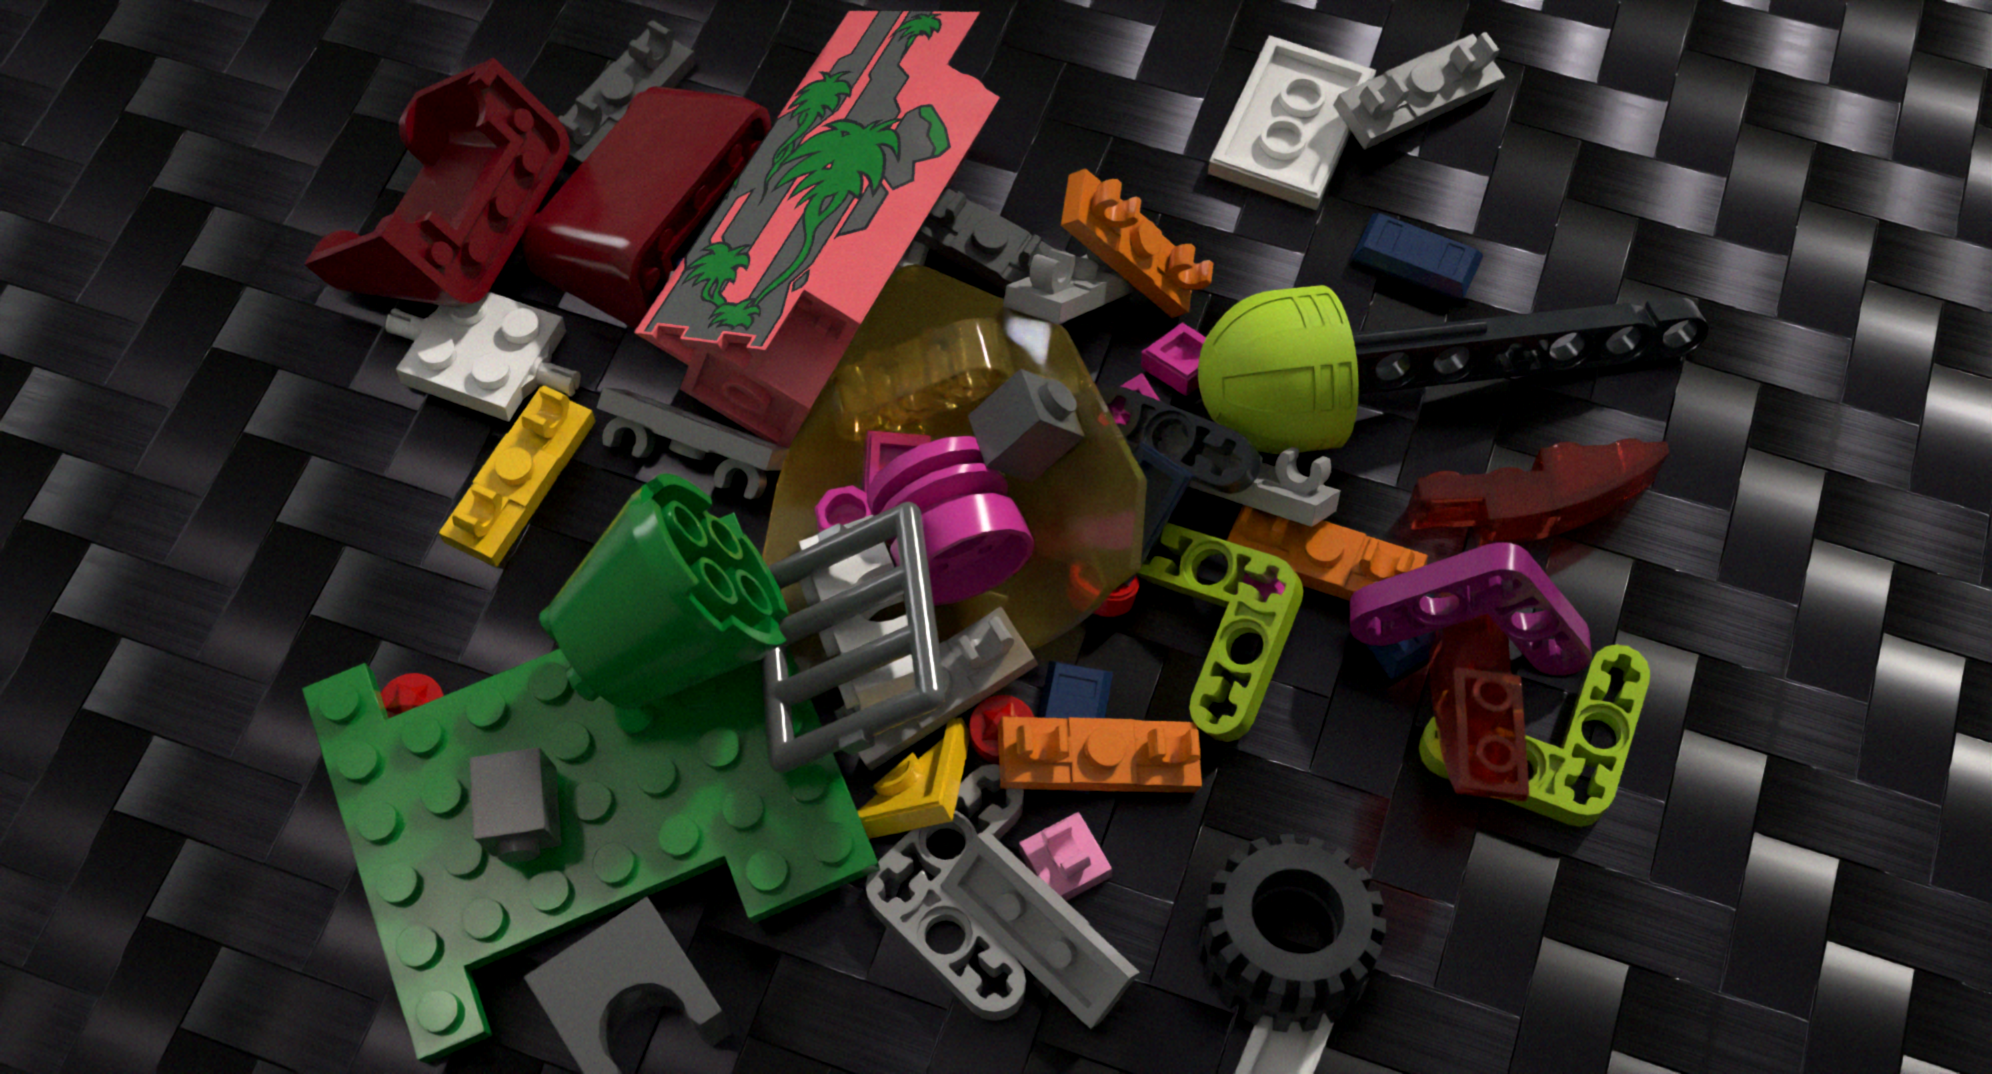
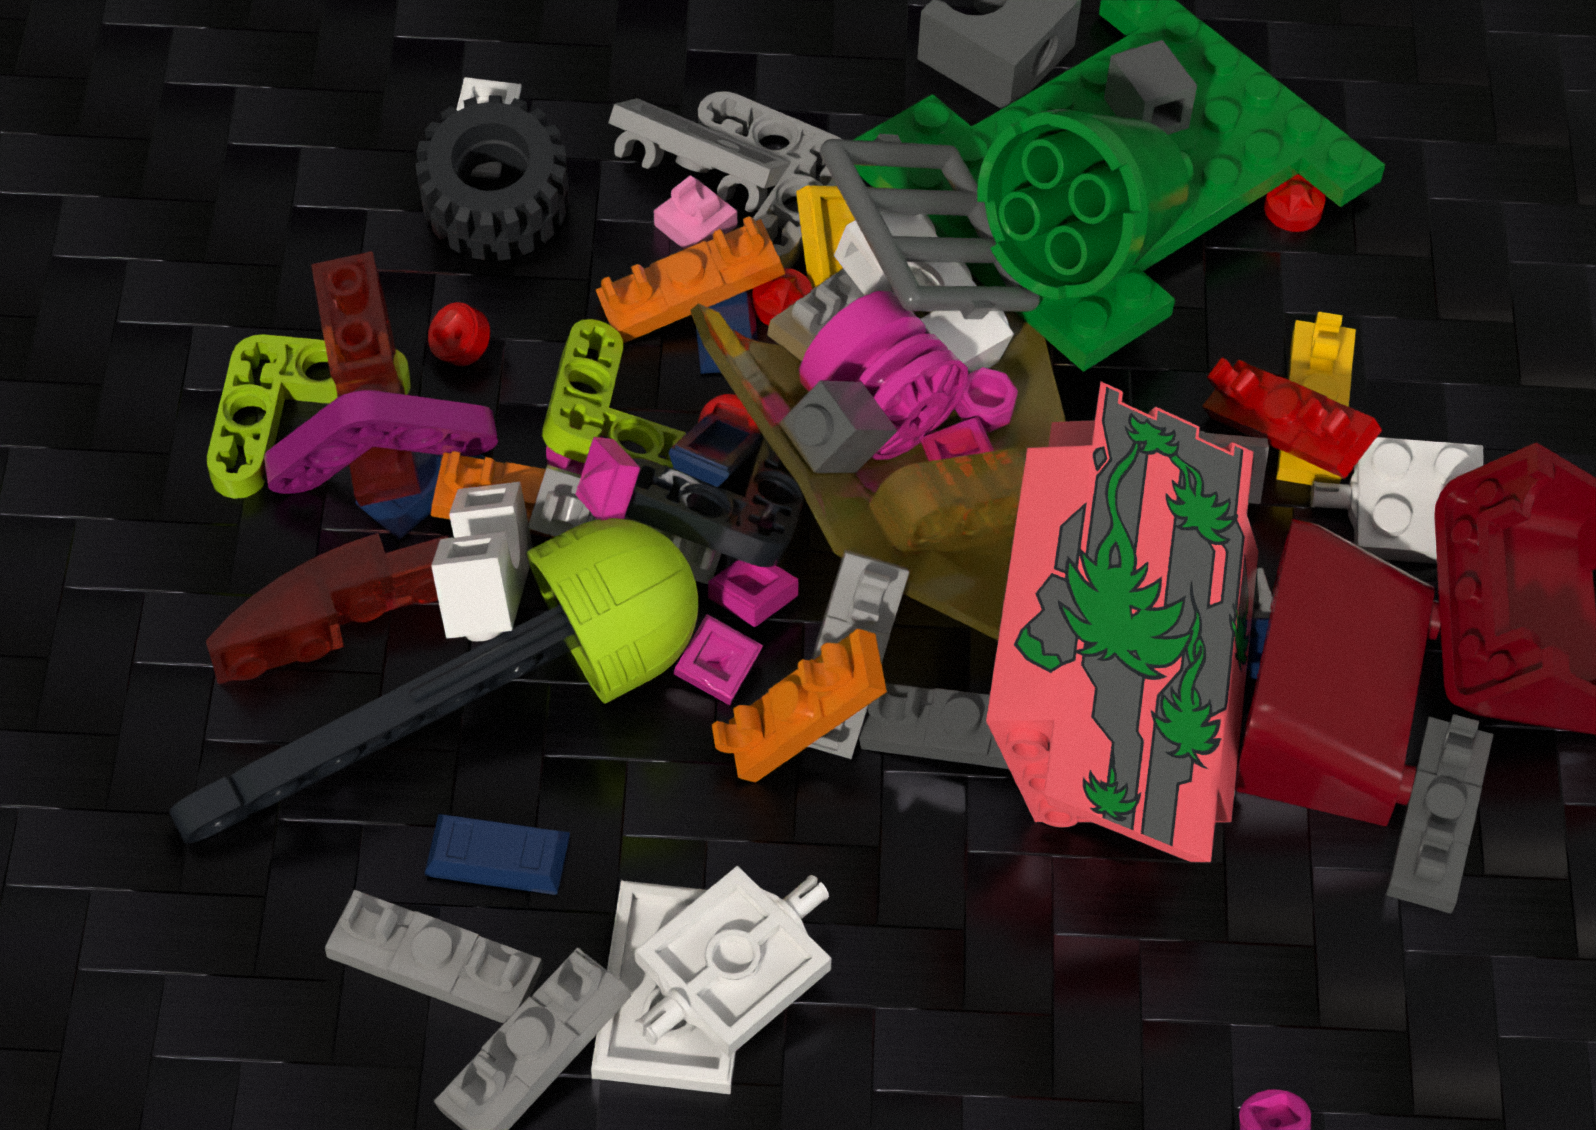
camera: 160 degrees right, 5 degrees down
none -> light grey plate [325,890,543,1024]
none -> red tile [428,302,490,367]
none -> white arch [431,482,533,641]
none -> dark pink tile [575,437,640,521]
none -> white plate [634,866,832,1057]
none -> red plate [1202,358,1382,479]

